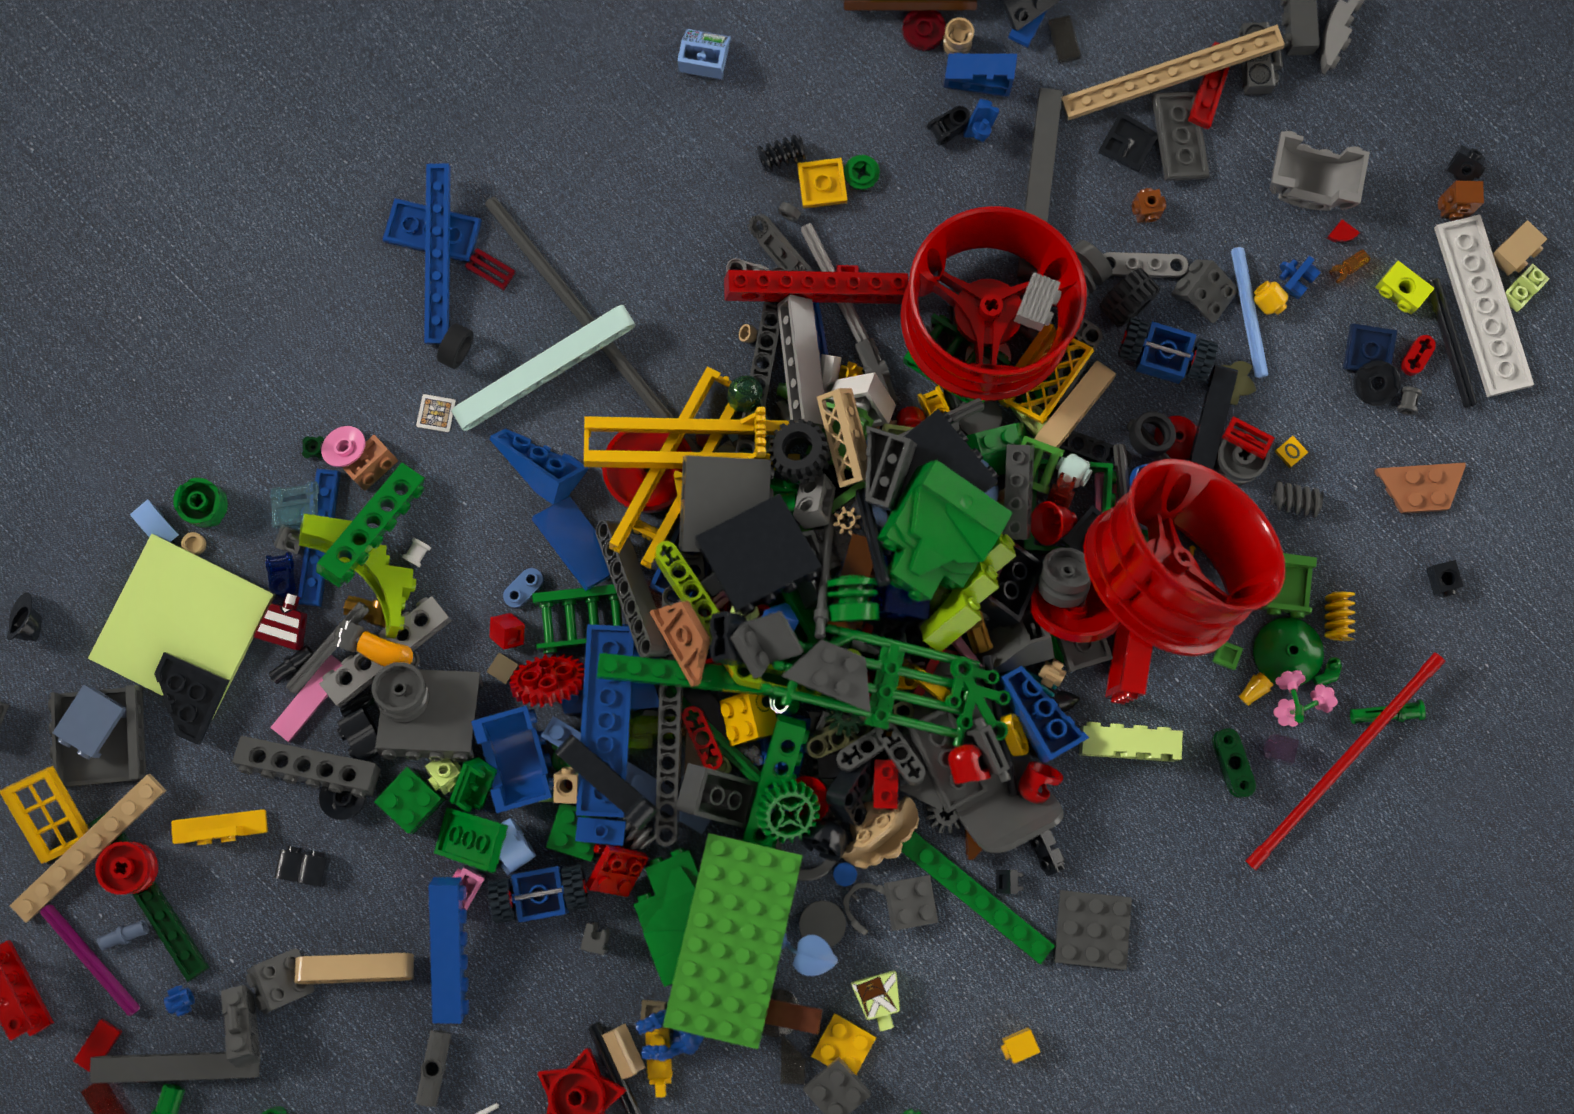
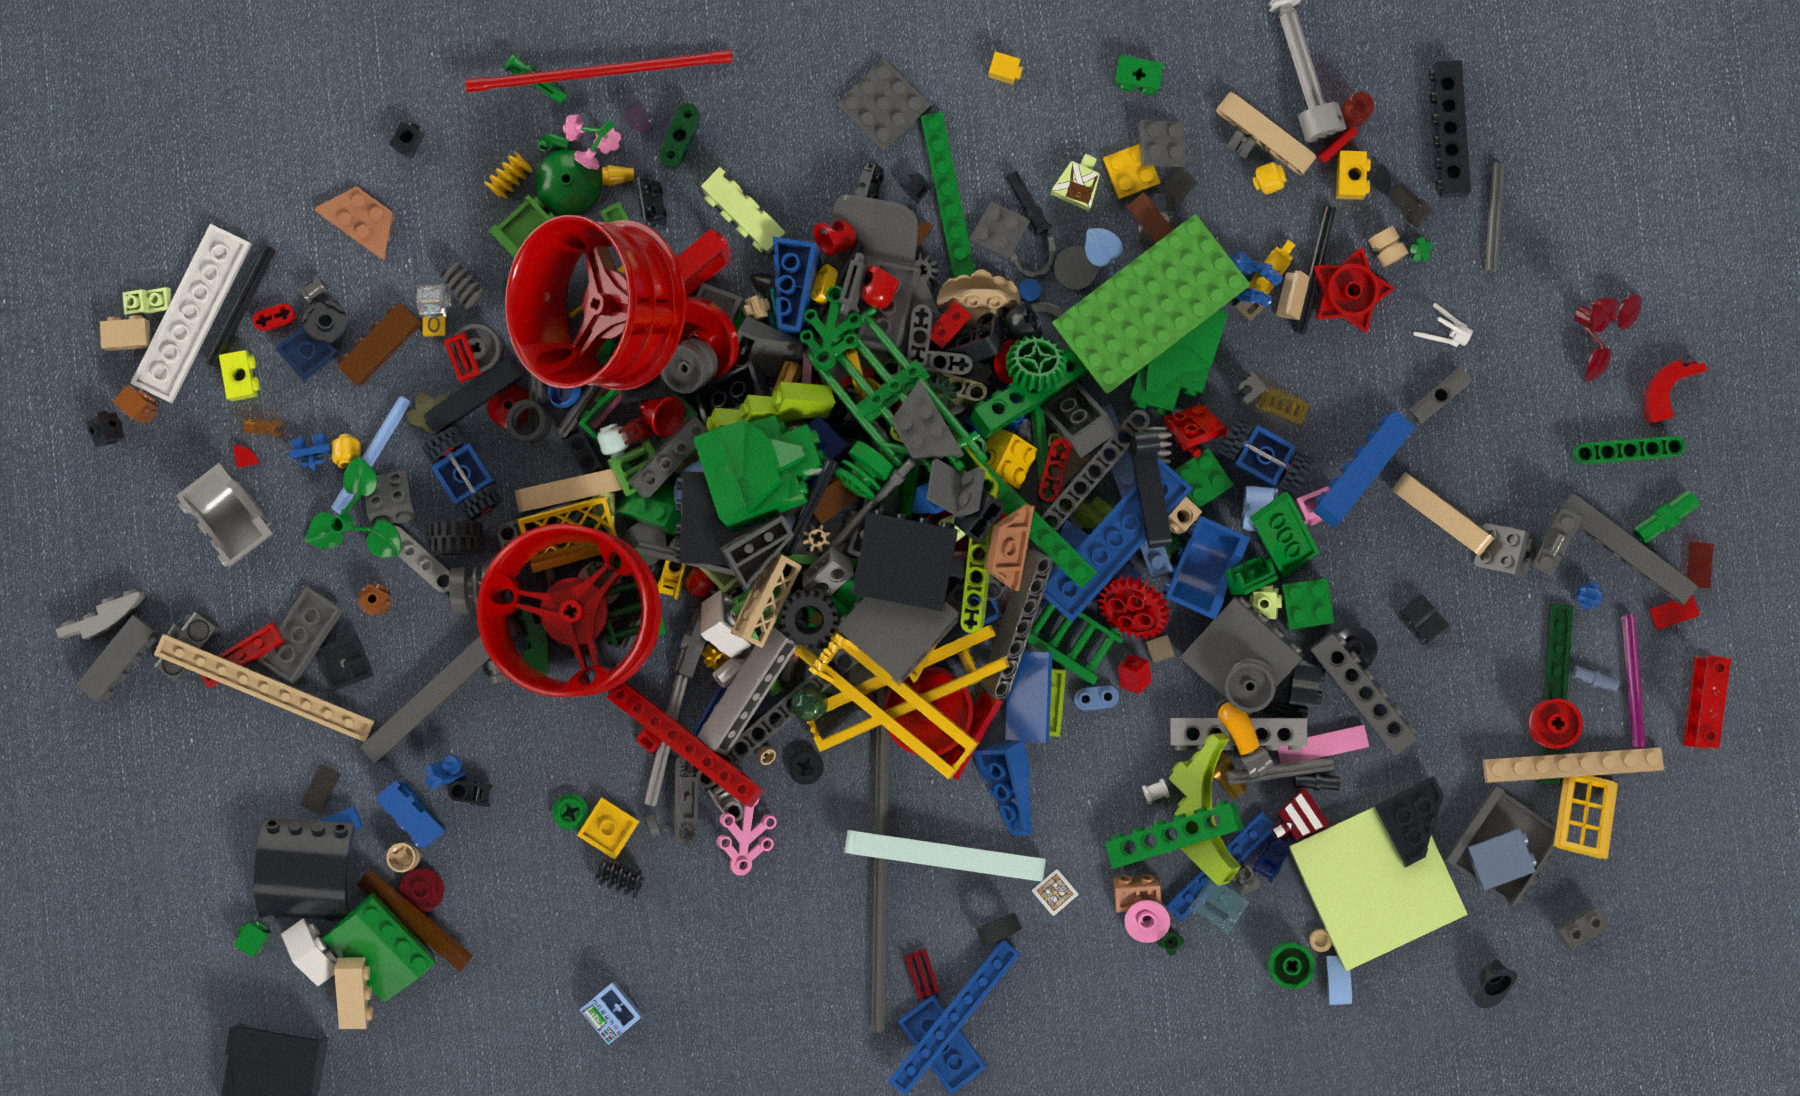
camera: 140 degrees left, 5 degrees up
yellow bracket [171,809,268,845] -> none
blue plate [575,817,626,846] -> none
light grey brick [1014,273,1062,332] -> none
none -> green plant [304,457,402,558]
none -> reddish brown brick [337,303,422,387]
none -> clear brick [416,285,451,317]
none -> green slope [519,603,550,695]
none -> black hinge [637,177,667,228]
none -> bright pink plant [717,798,777,876]
none -> black gear [788,749,824,785]
none -> red plate [943,691,1002,780]
none -> black pin [1005,171,1052,237]
none -> lime tile [1049,668,1066,737]
none -> clear yellow slope [1258,388,1310,425]

